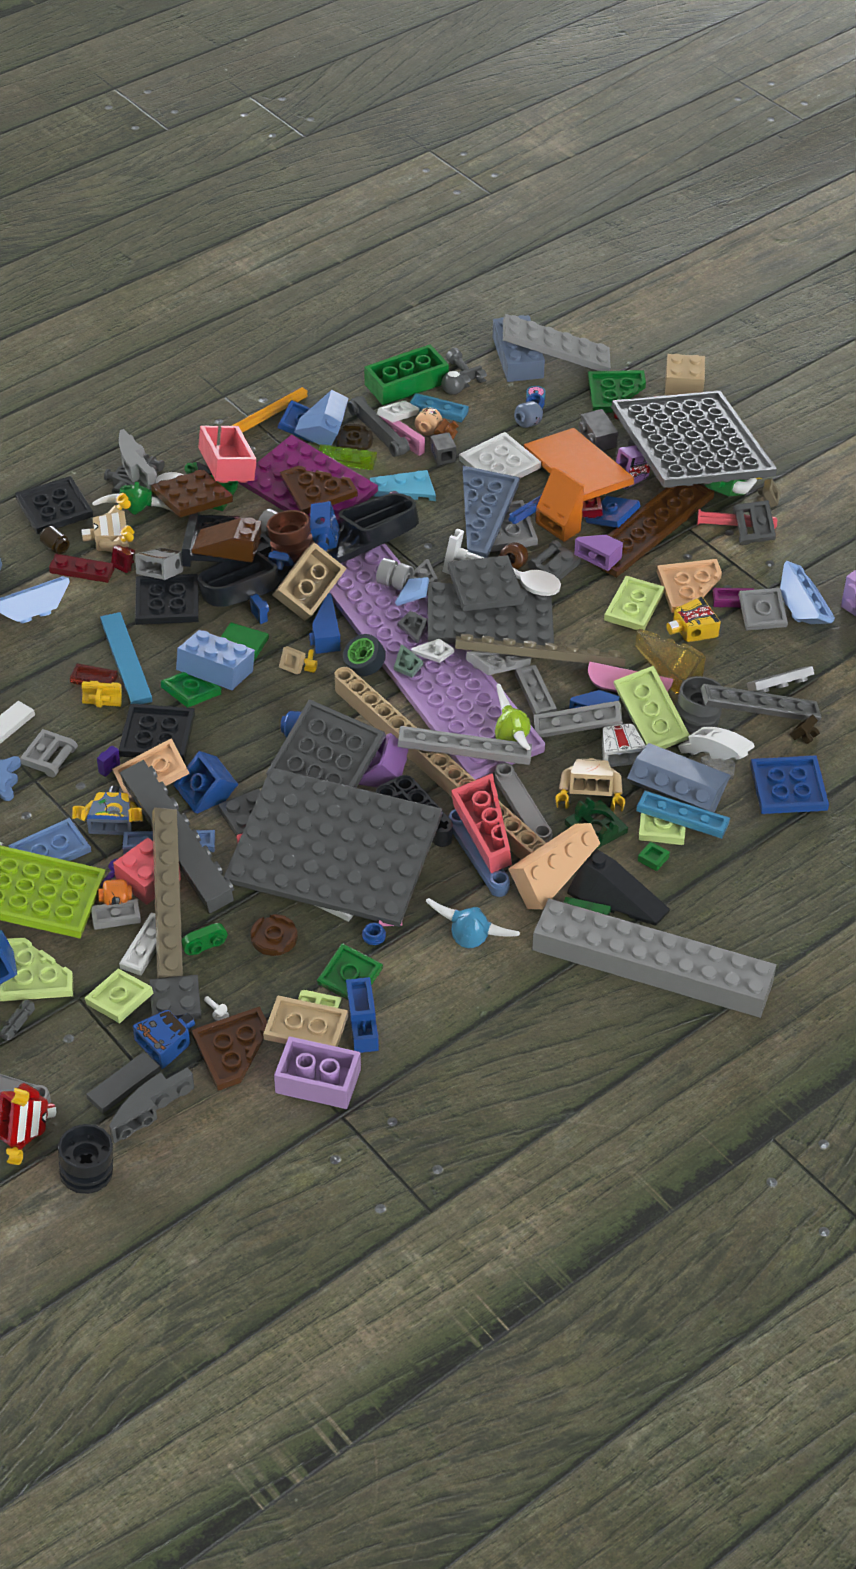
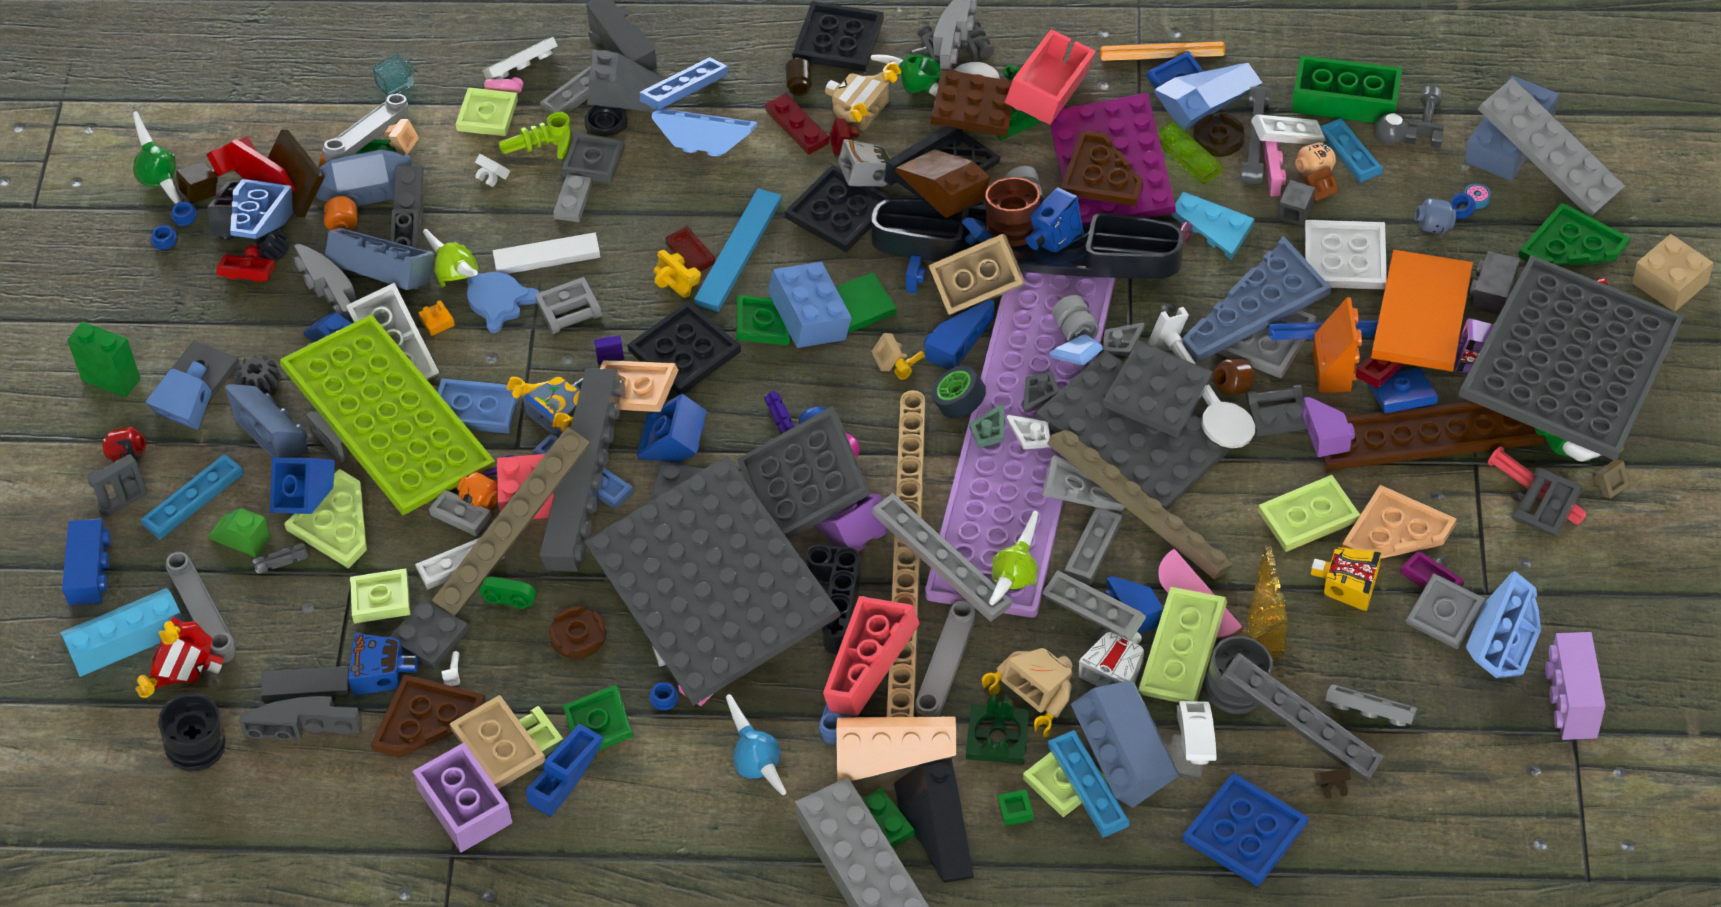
camera: 45 degrees right, 5 degrees up
none -> dark purple axle [764,391,795,434]

